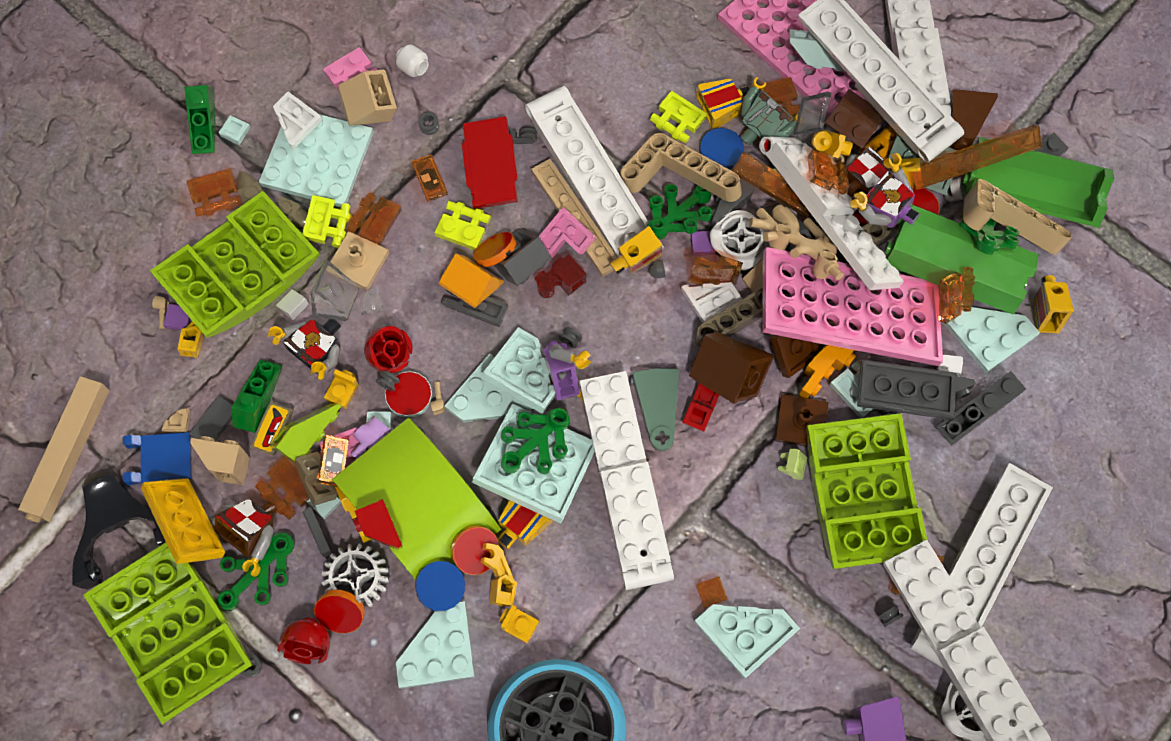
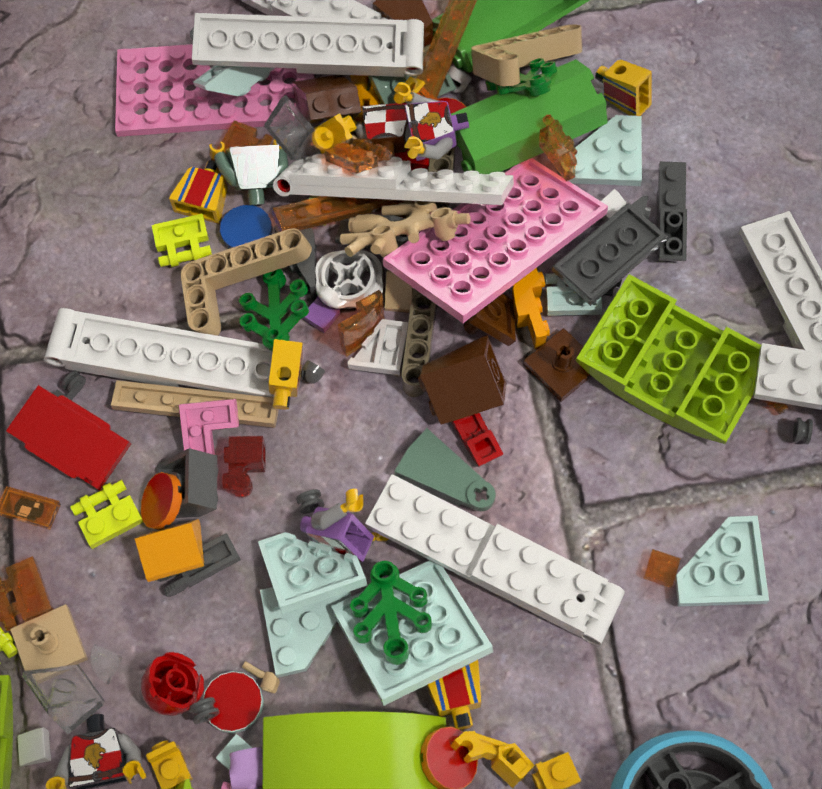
camera: 45 degrees left, 5 degrees down
yellowish green tile [778,449,807,480] -> none

